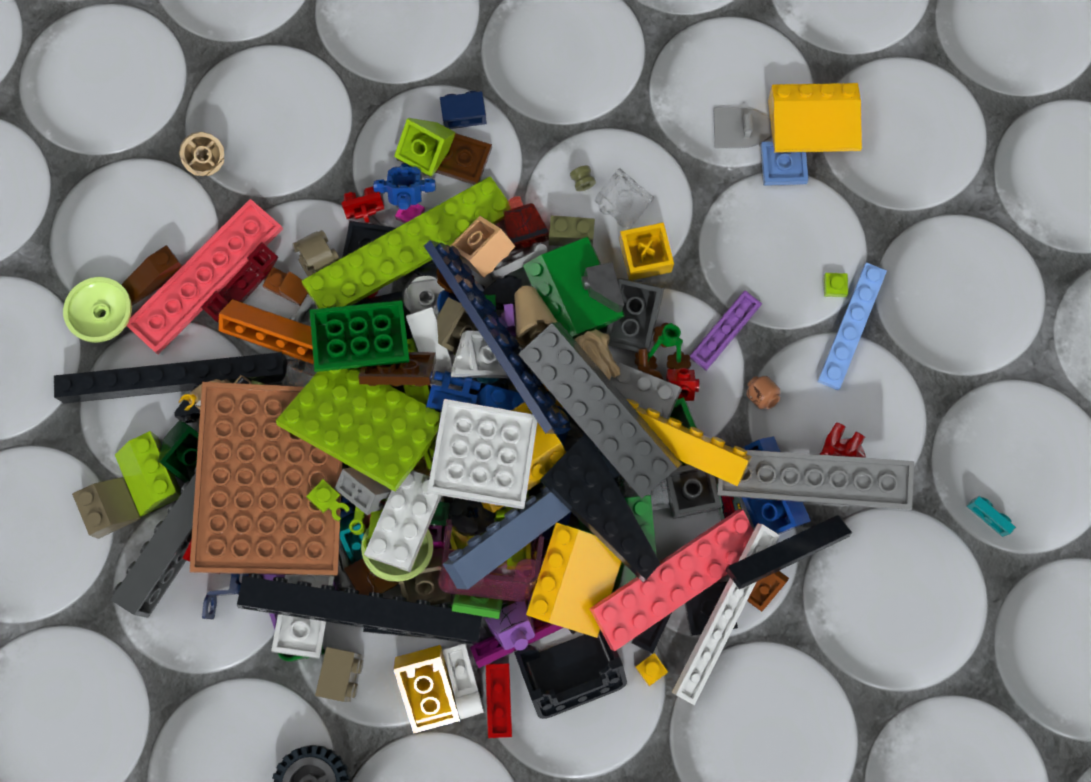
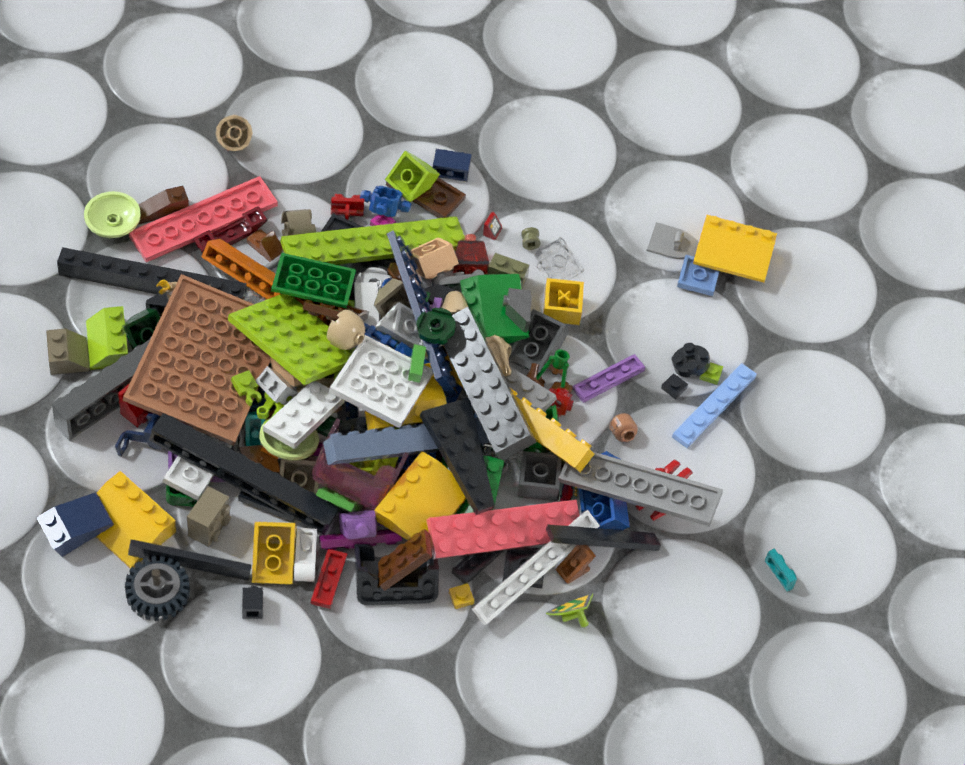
camera: 10 degrees right, 20 degrees down
none -> dark blue slope [37,492,114,557]
none -> yellow slope [96,471,176,569]
none -> black tile [128,539,252,580]
none -> black brick [242,586,263,619]
none -> tan cylinder [327,310,365,350]
none -> reddish brown plate [378,529,432,591]
none -> bright green piece [408,344,426,383]
none -> dark green plate [416,308,456,345]
none -> slope [483,212,502,240]
none -> shield [546,593,593,628]
none -> black plate [661,373,688,400]
none -> black plate [671,342,710,378]

